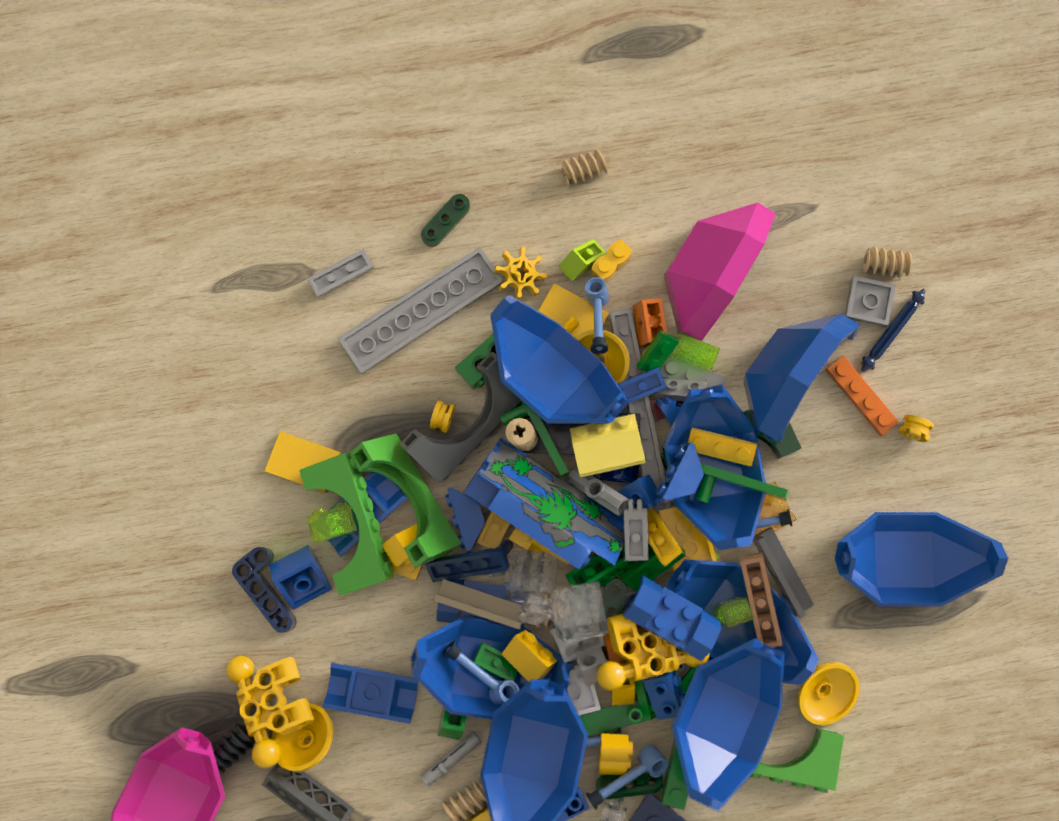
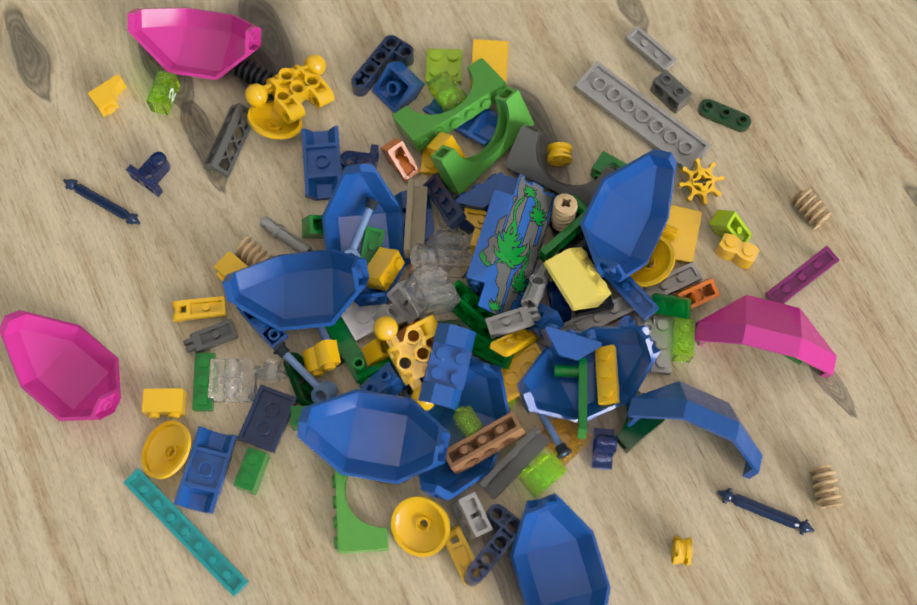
camera: 70 degrees right, 10 degrees down
medium blue piece [585,277,609,354] -> none
orange plate [825,355,899,436] -> none
light grey plate [845,276,896,327] -> none
none -> clear blue tile [340,144,380,171]
none -> orange arch [380,138,420,182]
none -> lime plate [426,49,462,84]
none -> yellow plate [446,525,480,586]
none -> light grey brick [450,492,493,542]
none -> dark blue beam [463,504,521,587]
none -> clear neon green brick [520,452,567,498]
none -> clear blue tile [592,428,617,470]
none -> dark grey brick [650,70,692,114]
none -> magenta piece [765,246,840,304]

